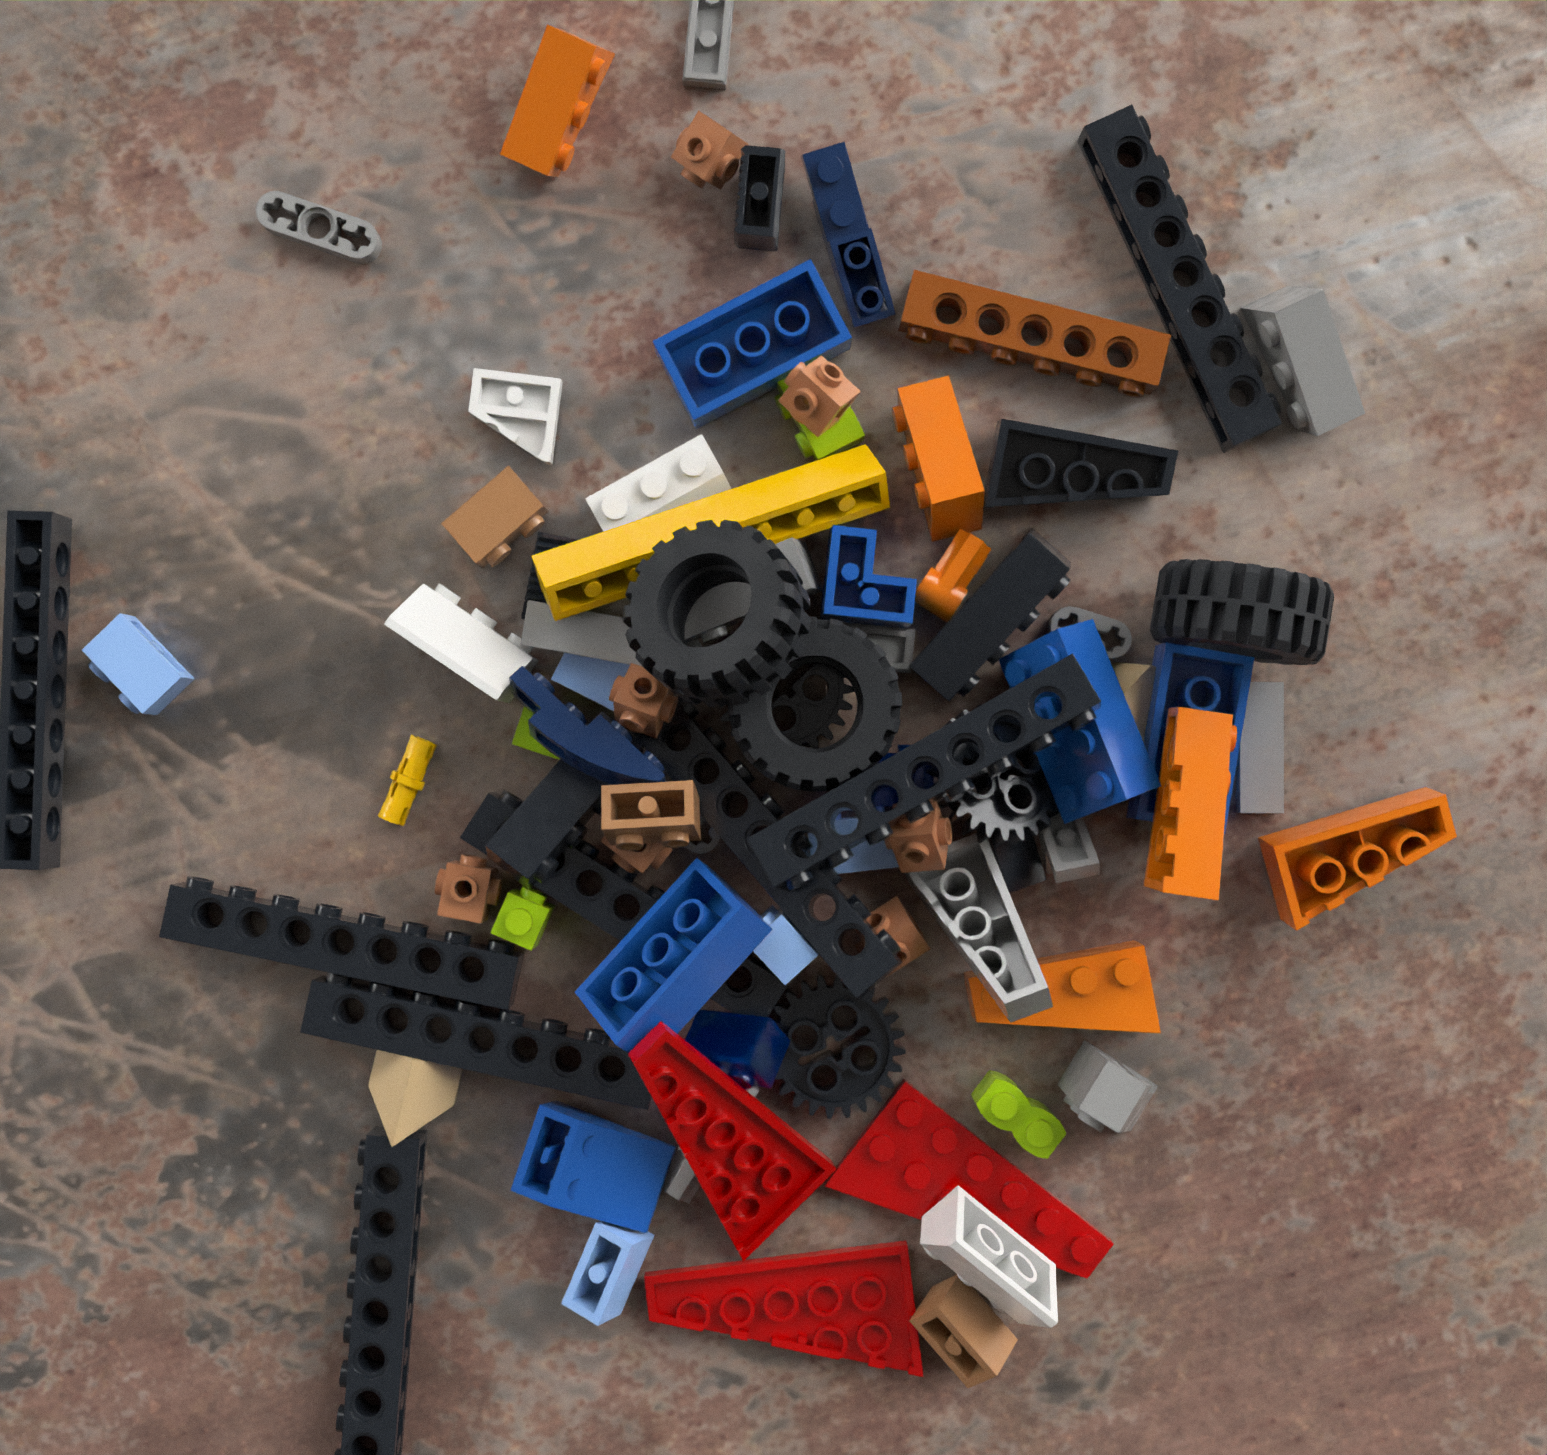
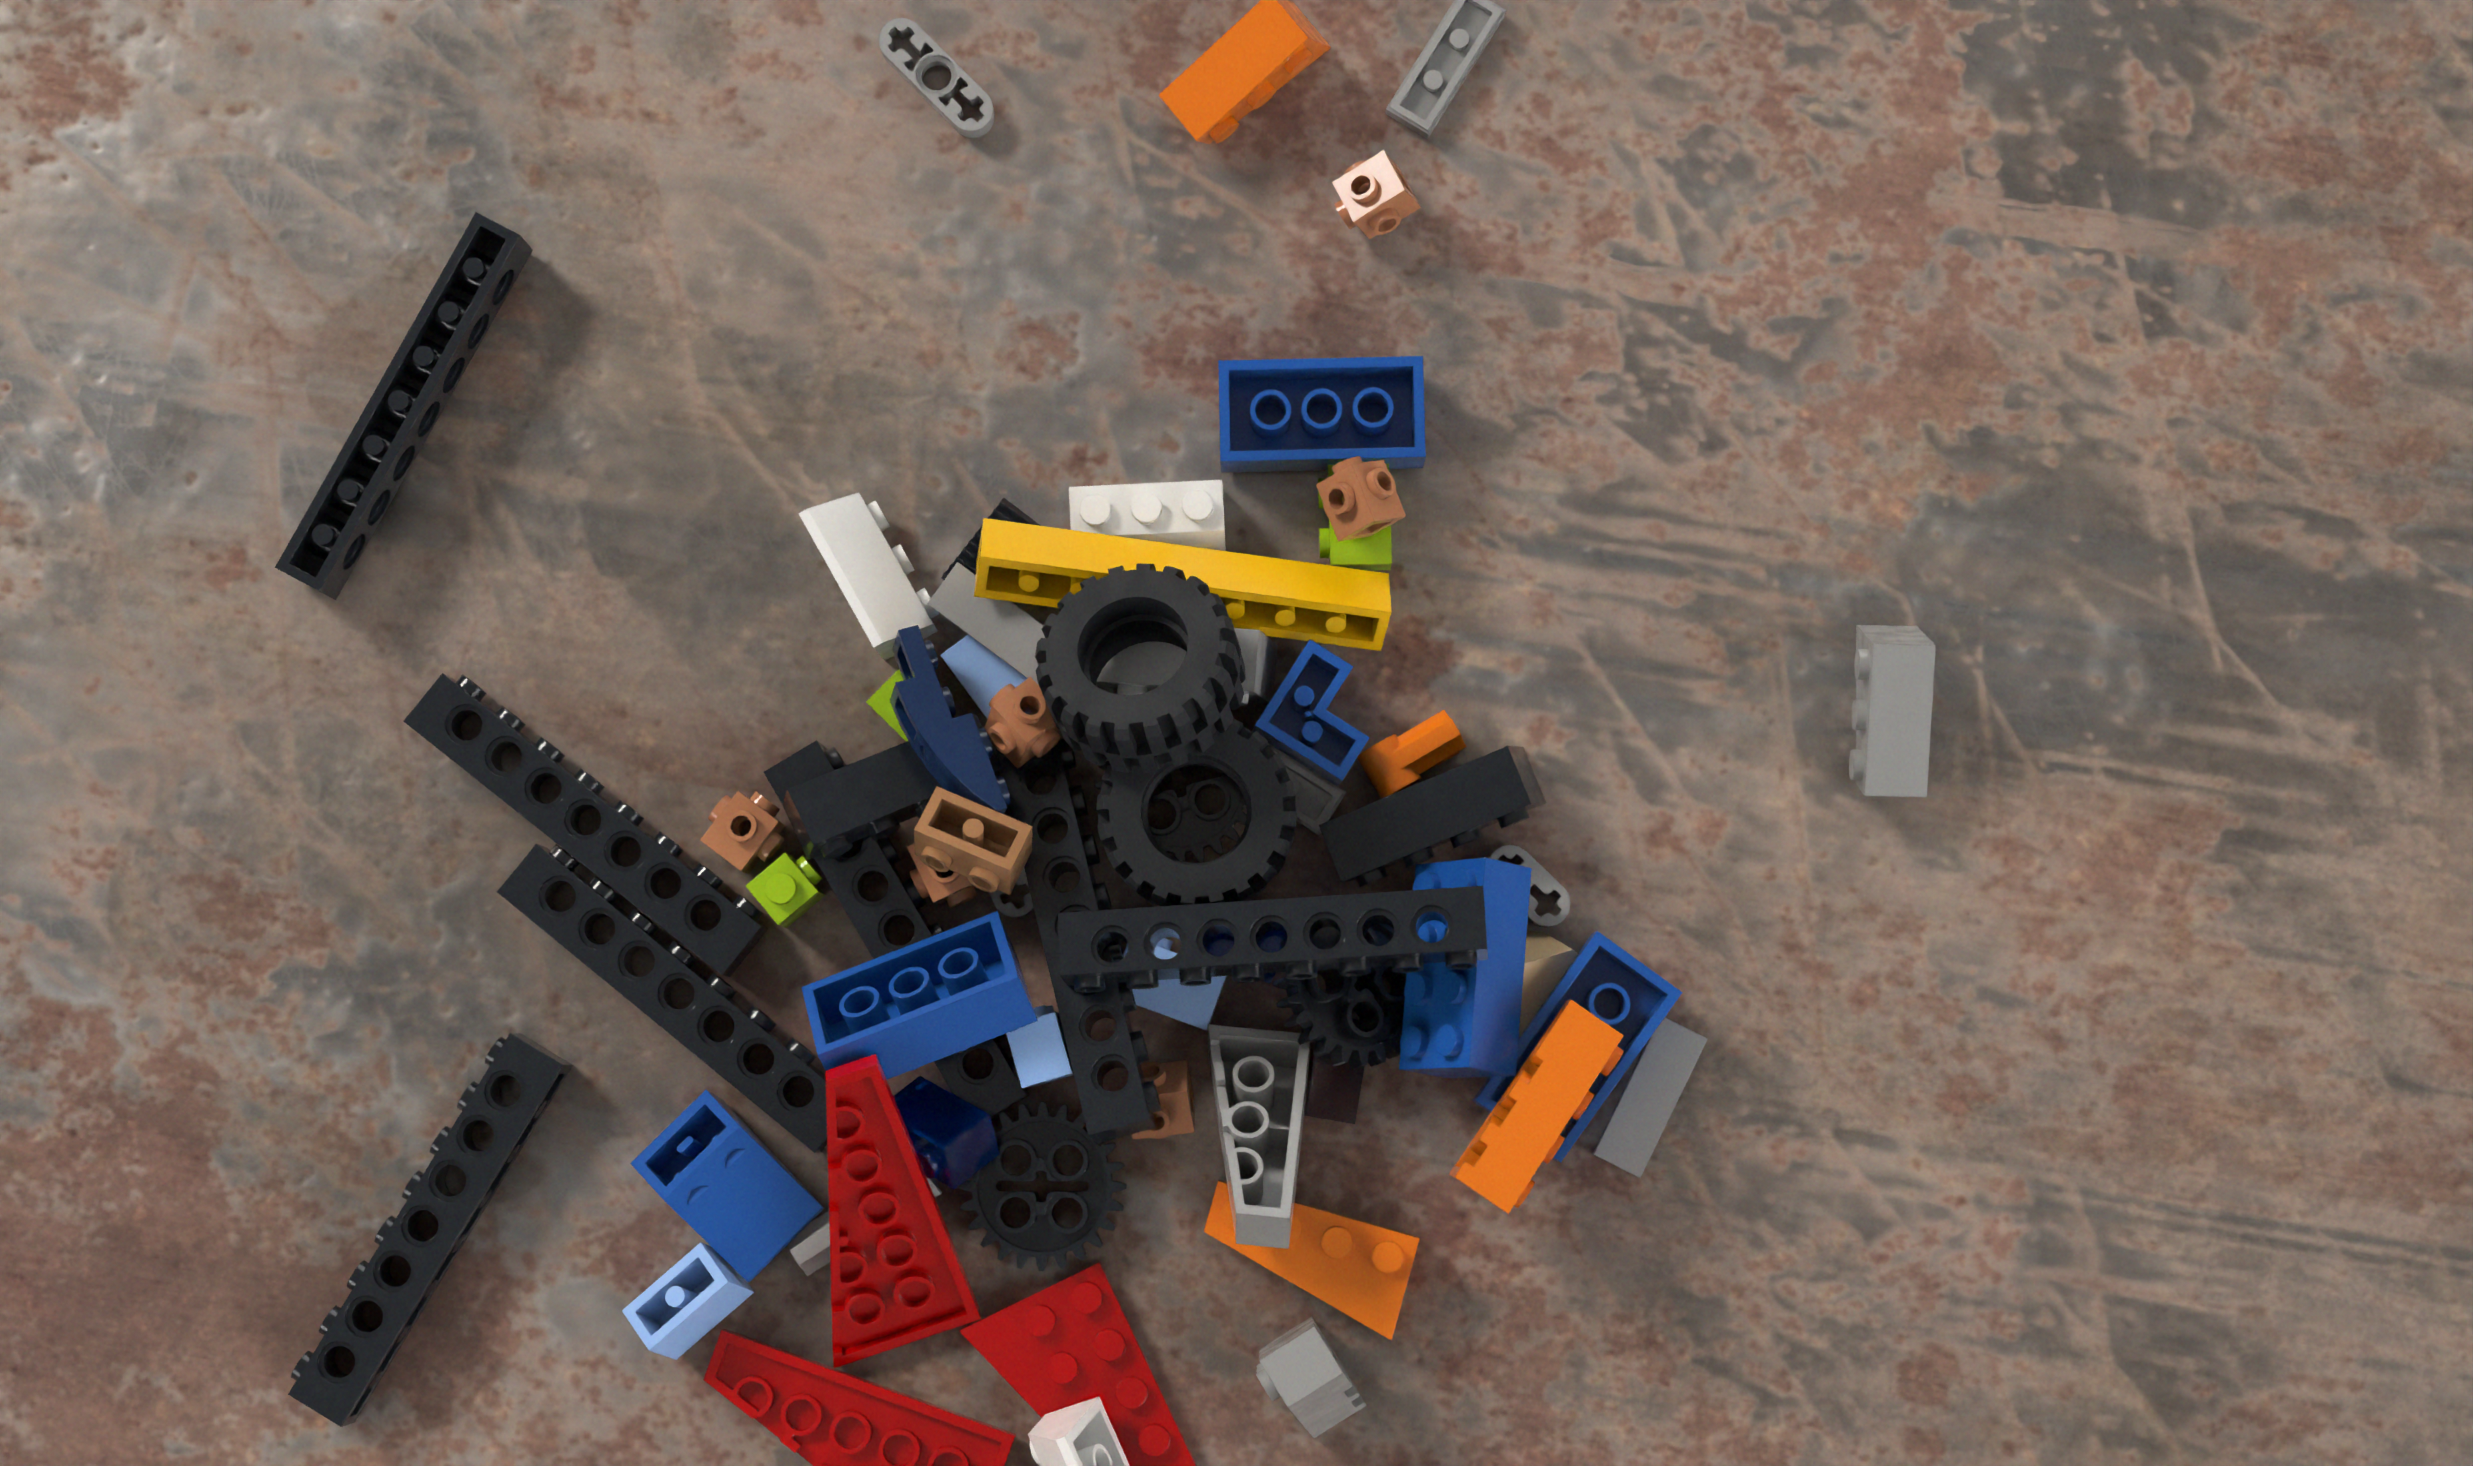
camera: 30 degrees right, 5 degrees down
light blue brick [82,613,195,715] -> none
tan slope [368,1050,463,1147] -> none
yellow pin [377,734,437,826] -> none
medium nougat brick [441,465,549,568] -> none
white wing [468,368,563,465] -> none
black brick [734,145,786,251] -> none
dark blue slope [801,141,896,328] -> none
nougat brick [884,801,952,873] -> none
orange wedge [891,375,985,542] -> none
dark orange brick [898,270,1171,398] -> none
lime brick [971,1070,1066,1159] -> none
black wedge [984,419,1178,507] -> none
light grey slope [1038,804,1100,883] -> none
black brick [1077,104,1282,453] -> none
black tyre [1150,559,1334,665] -> none
orange wedge [1258,787,1457,931] -> none

